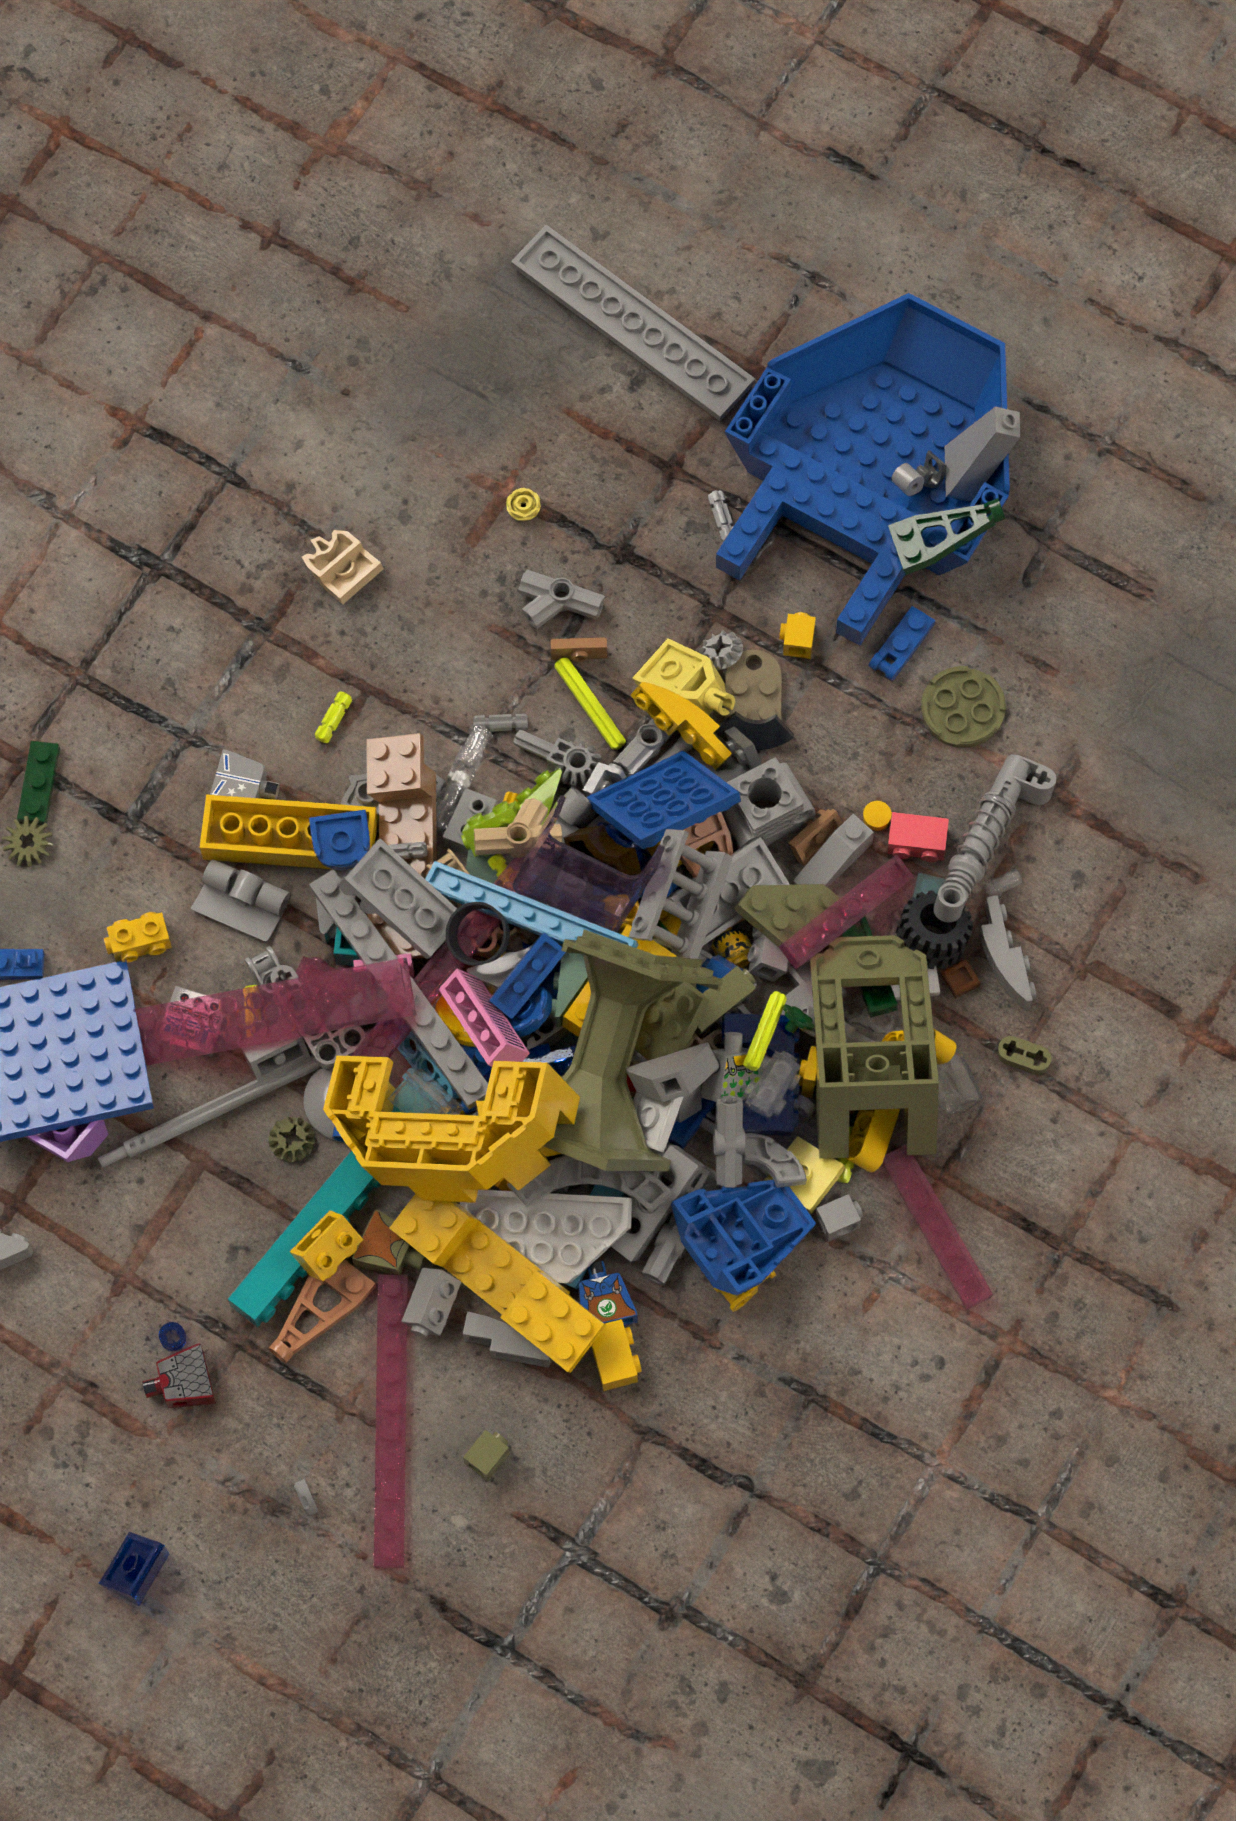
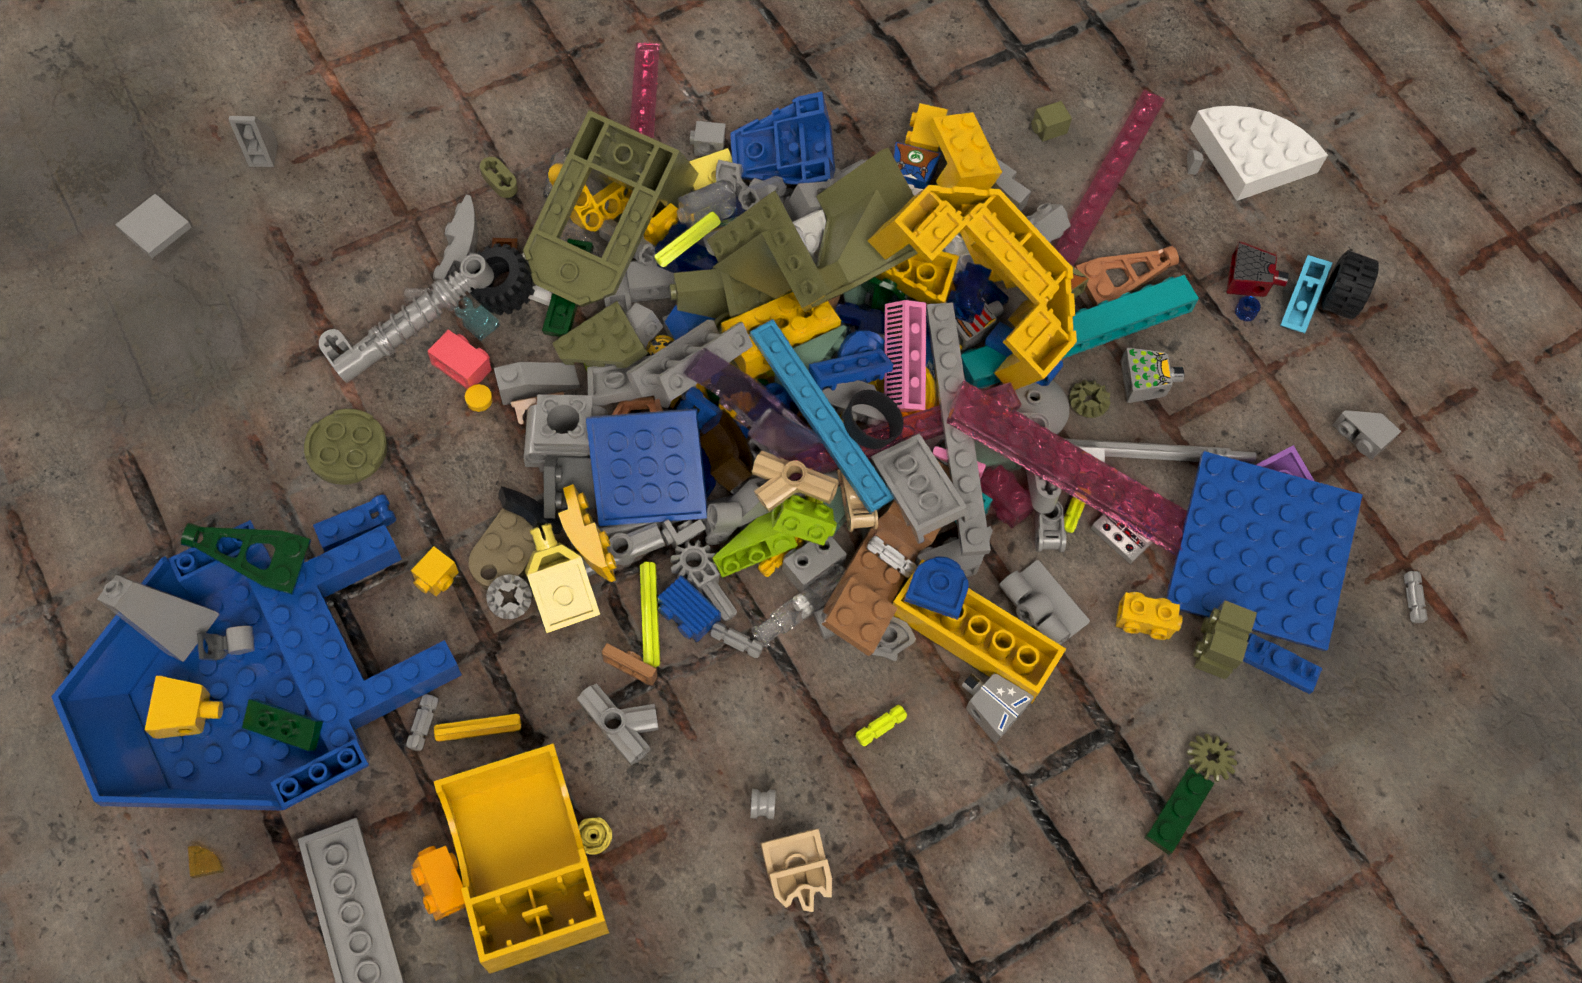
camera: 160 degrees left, 5 degrees down
clear blue slope [99,1532,169,1606] -> none
yellow brick [290,1210,363,1281] -> none
clear bracket [388,1068,464,1115] -> none
clear pink plate [779,855,914,969] -> none
dark green plant [783,1004,815,1033] -> none
none -> yellow torso [145,676,223,739]
none -> clear yellow tile [188,846,224,878]
none -> dark green plate [242,699,323,751]
none -> light orange brick [411,846,466,921]
none -> yellow axle [434,714,521,742]
none -> yellow piece [434,744,609,974]
none -> blue brick [658,575,721,642]
none -> light grey wheel [750,789,776,820]
none -> light grey torso [1120,348,1184,403]
none -> white brick [1190,106,1328,201]
none -> olive brick [1193,600,1257,680]
none -> medium azure slope [1280,255,1333,334]
none -> black tyre [1322,250,1379,320]

